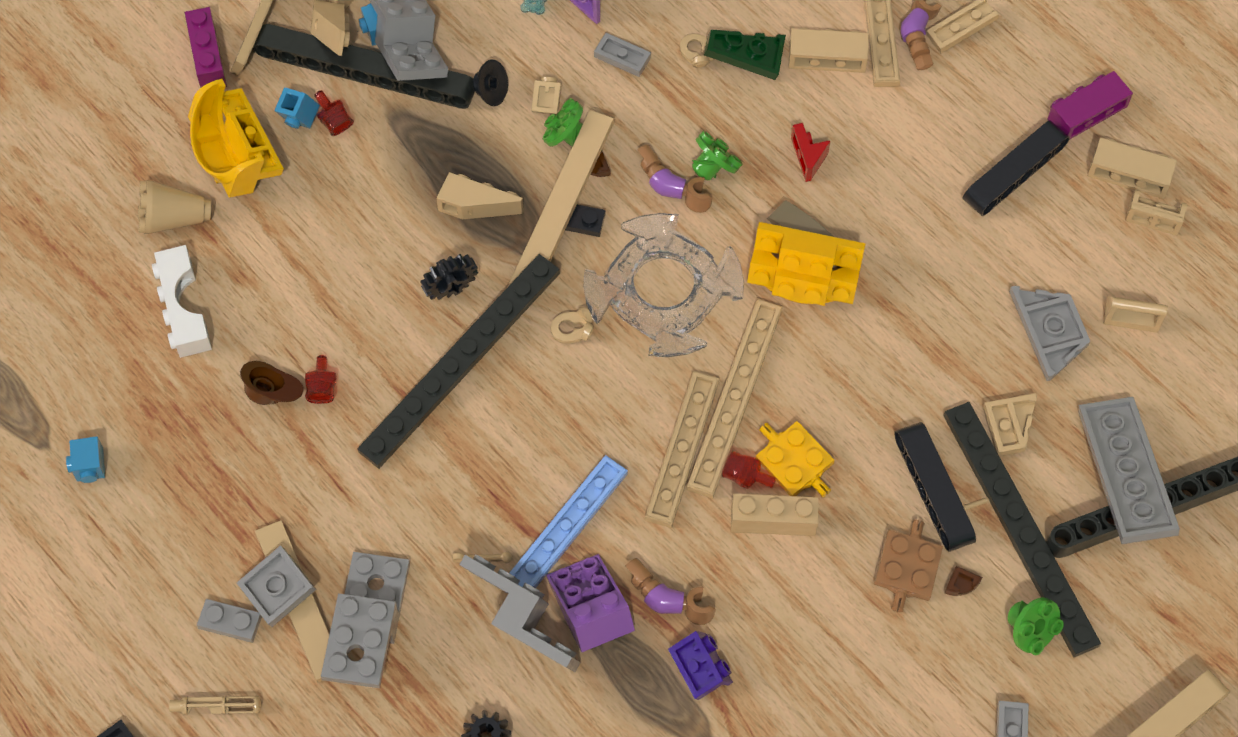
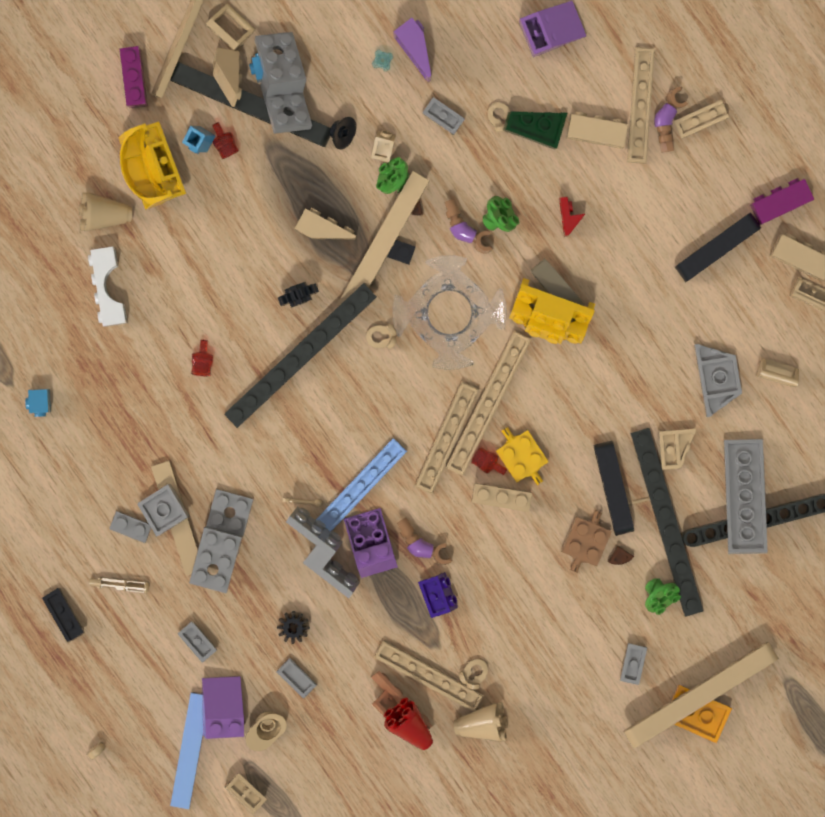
camera: 10 degrees right, 25 degrees up
reddish brown piece [240,361,304,405] -> none

